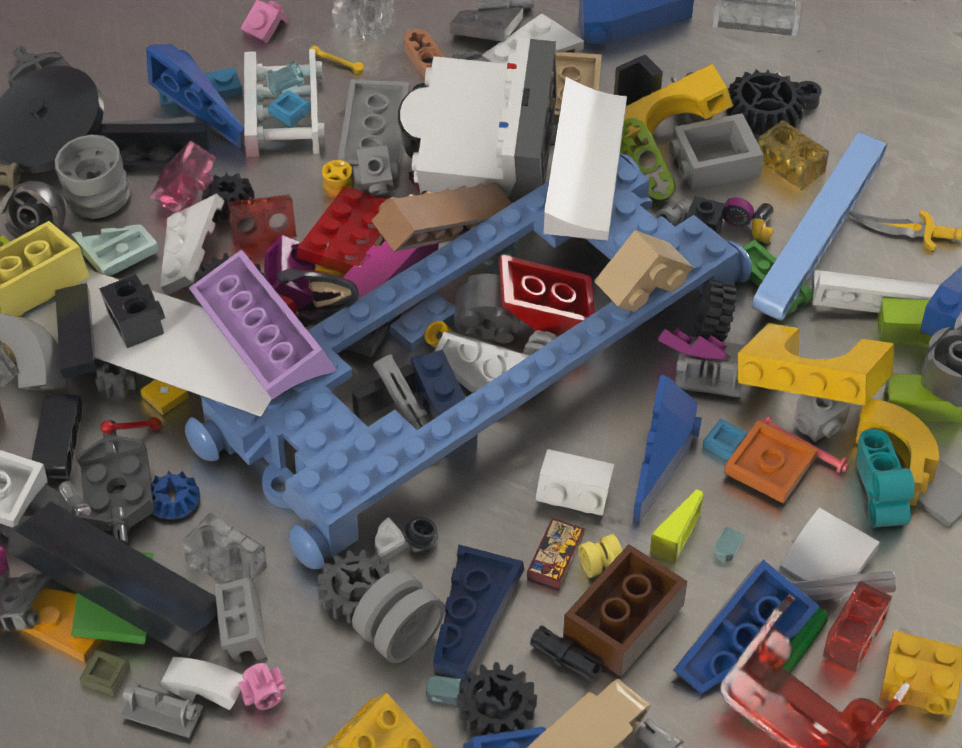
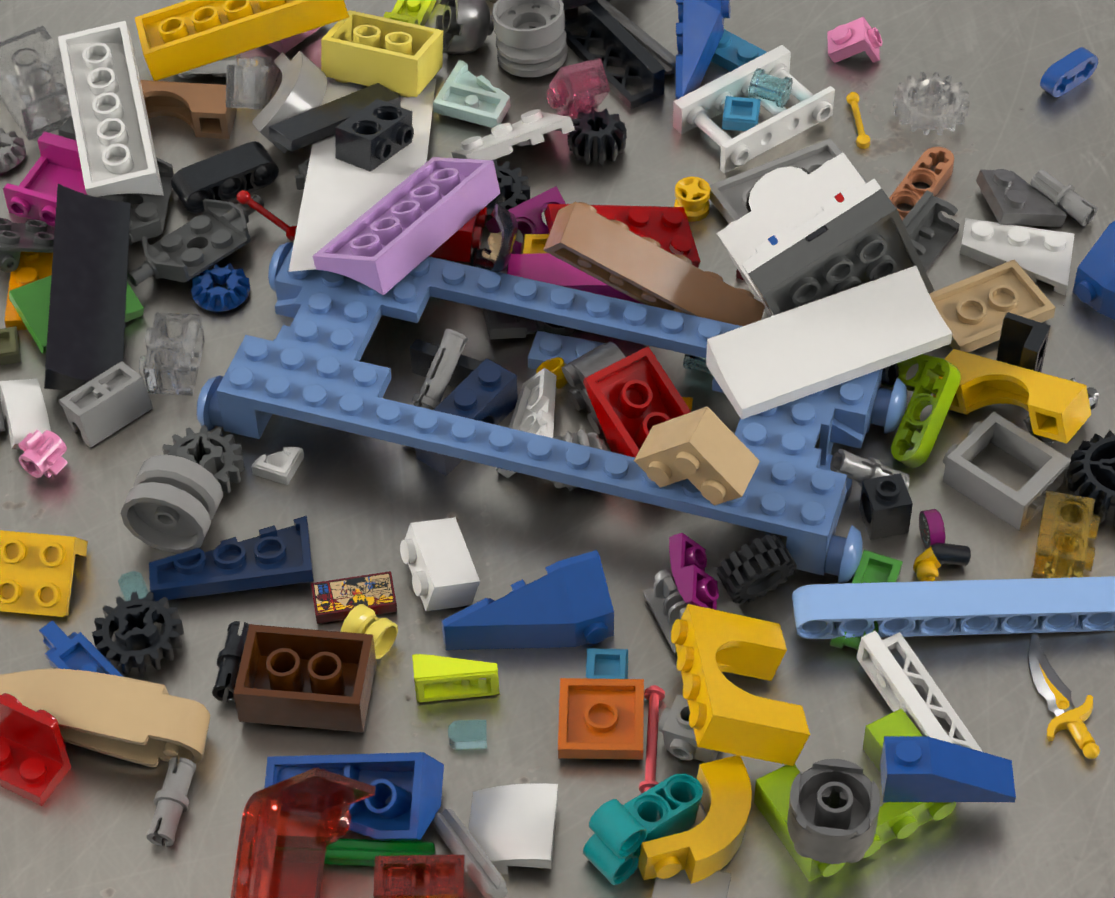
camera: 60 degrees right, 0 degrees up
clear piece [59,481,91,519] -> none
clear red brick [227,194,297,248] -> none
light grey brick [353,145,399,196] -> none
black plate [403,517,438,550] -> none

